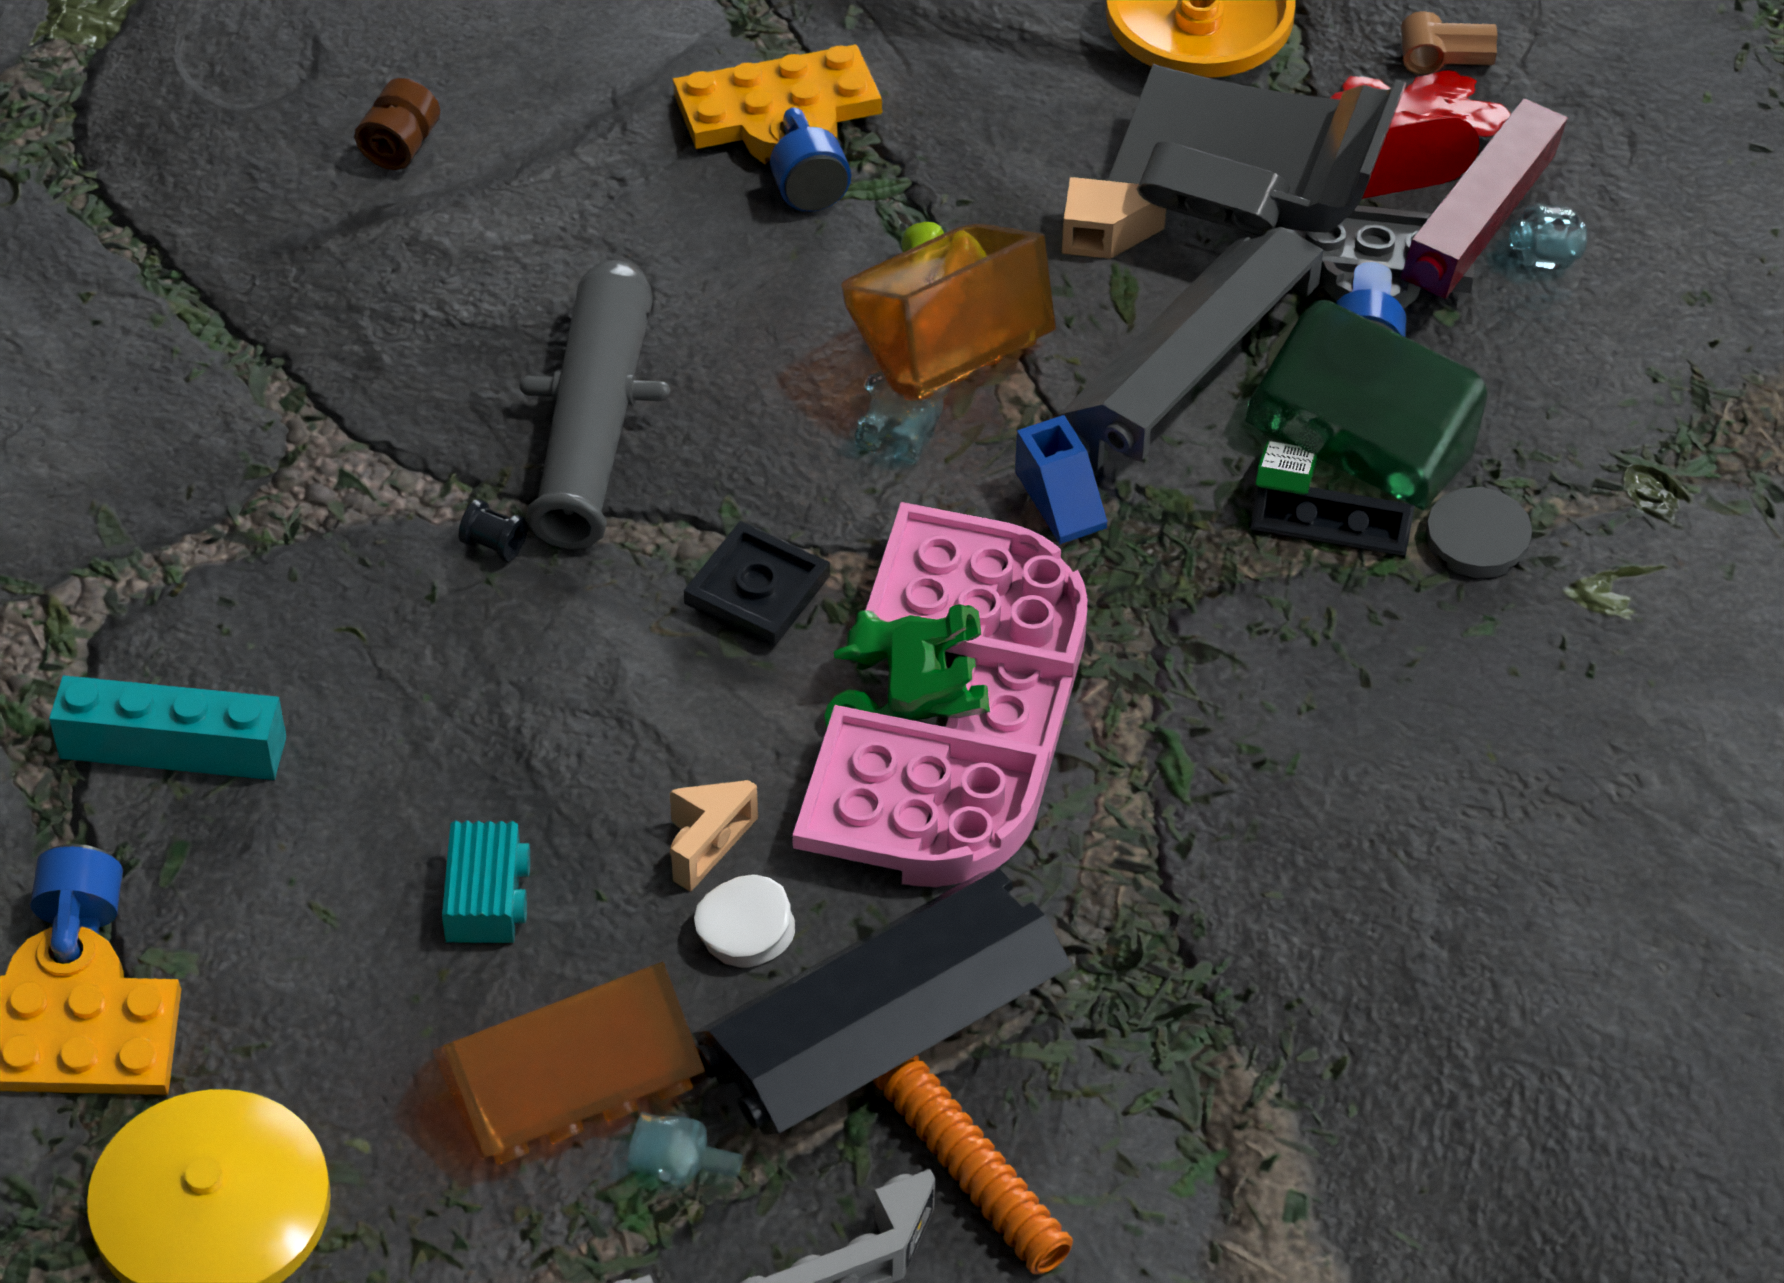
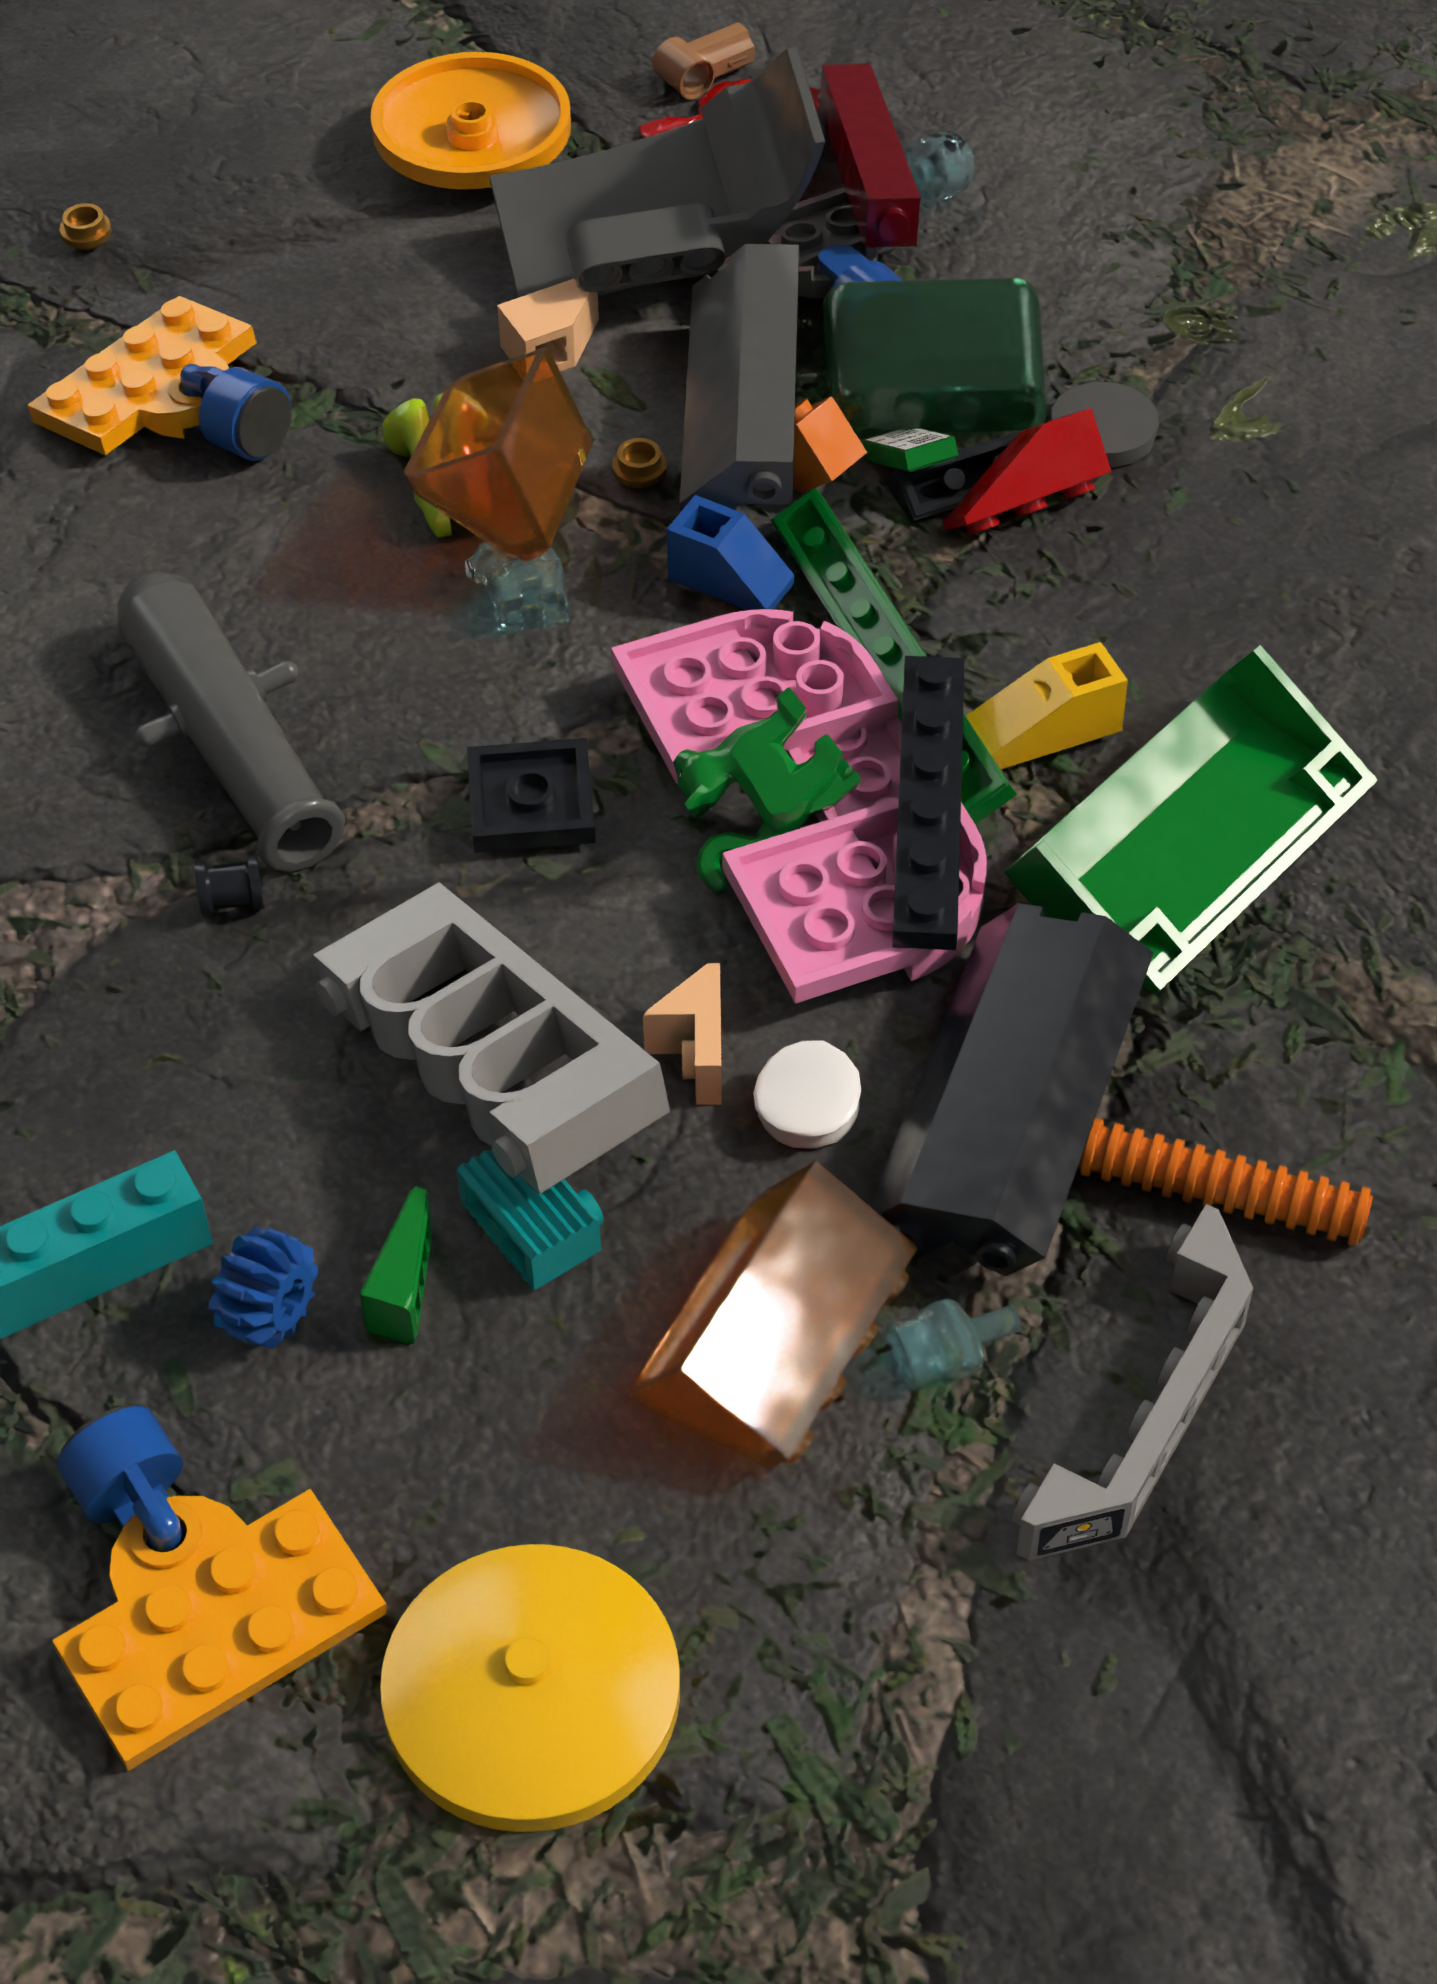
camera: 35 degrees left, 0 degrees up
none -> blue gear [209,1226,318,1349]
none -> light grey fence [313,882,670,1194]
none -> green slope [360,1186,433,1344]
none -> pearl gold plate [612,438,667,489]
none -> green tile [770,487,1018,824]
none -> orange slope [793,396,867,493]
none -> black plate [892,656,965,950]
none -> red slope [943,408,1112,535]
none -> yellow slope [966,642,1128,769]
none -> green slope [1004,645,1378,994]

